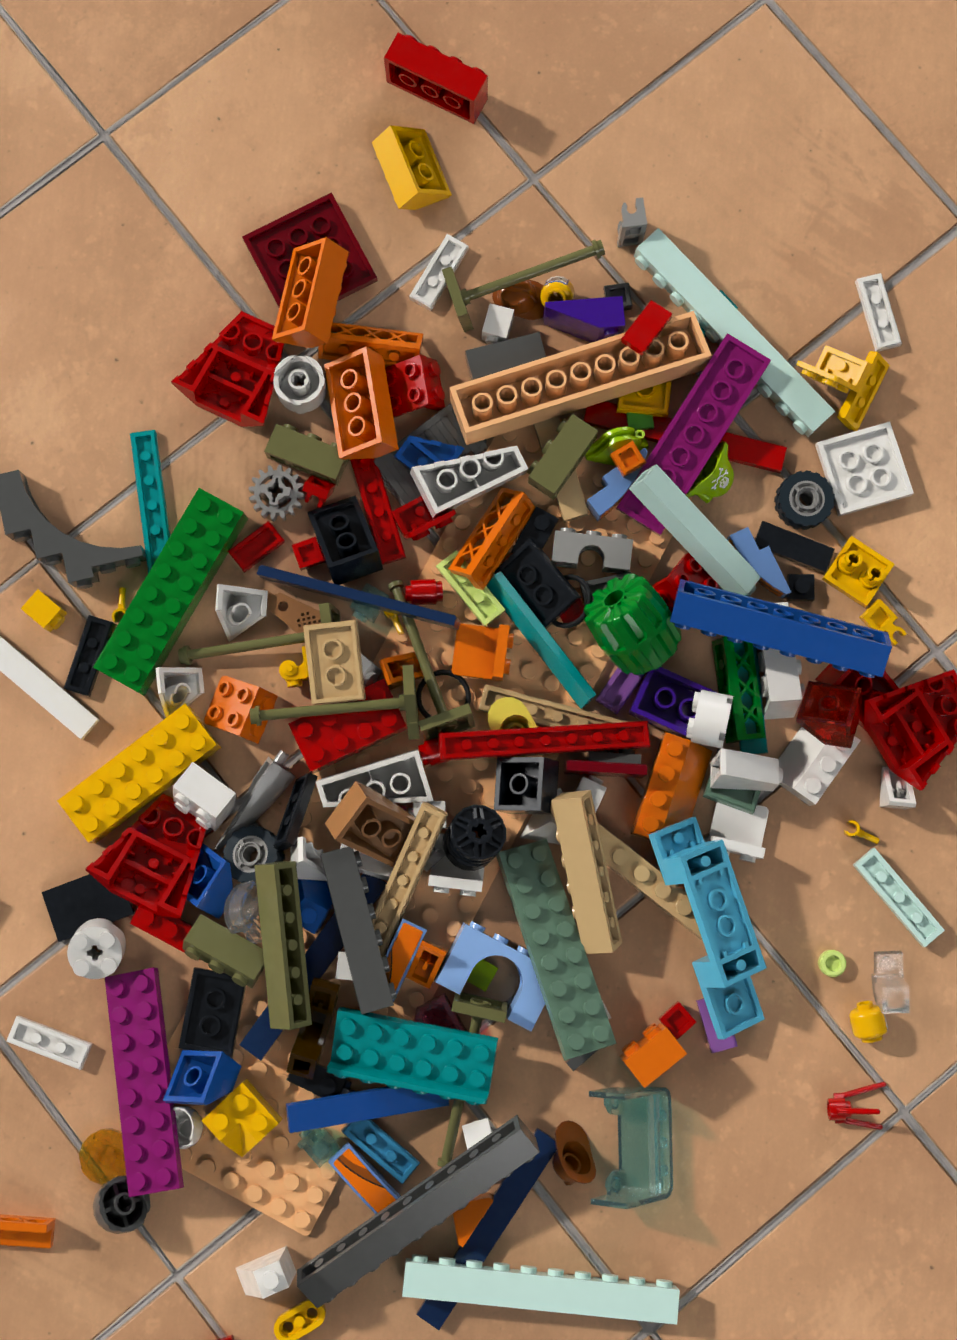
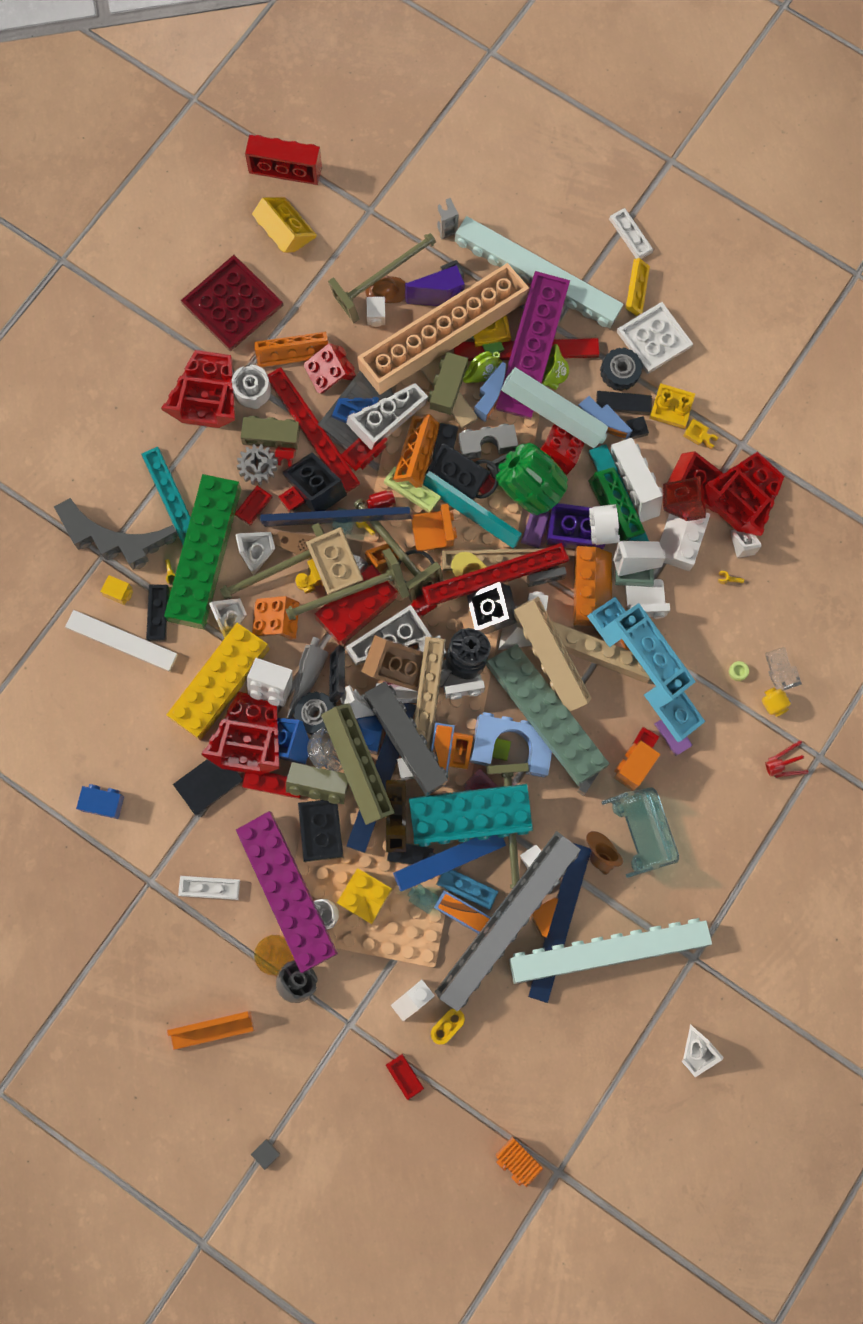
camera: 20 degrees left, 5 degrees down
white brick [67,918,126,979] -> none
blue slope [163,1050,241,1105] -> none
orange slope [272,237,349,348] -> none
orange slope [324,347,399,460] -> none
white tile [409,234,469,311] -> none
dark grey brick [465,332,546,380] -> none
yellow head [540,276,575,307] -> none
dark red tile [564,760,647,779] -> none
orange tile [610,441,646,478] -> none
red tile [621,300,672,356] -> none
blue brick [670,579,892,678] -> none
yellow bracket [796,345,872,394] -> none
light aqua plate [853,848,945,947] -> none

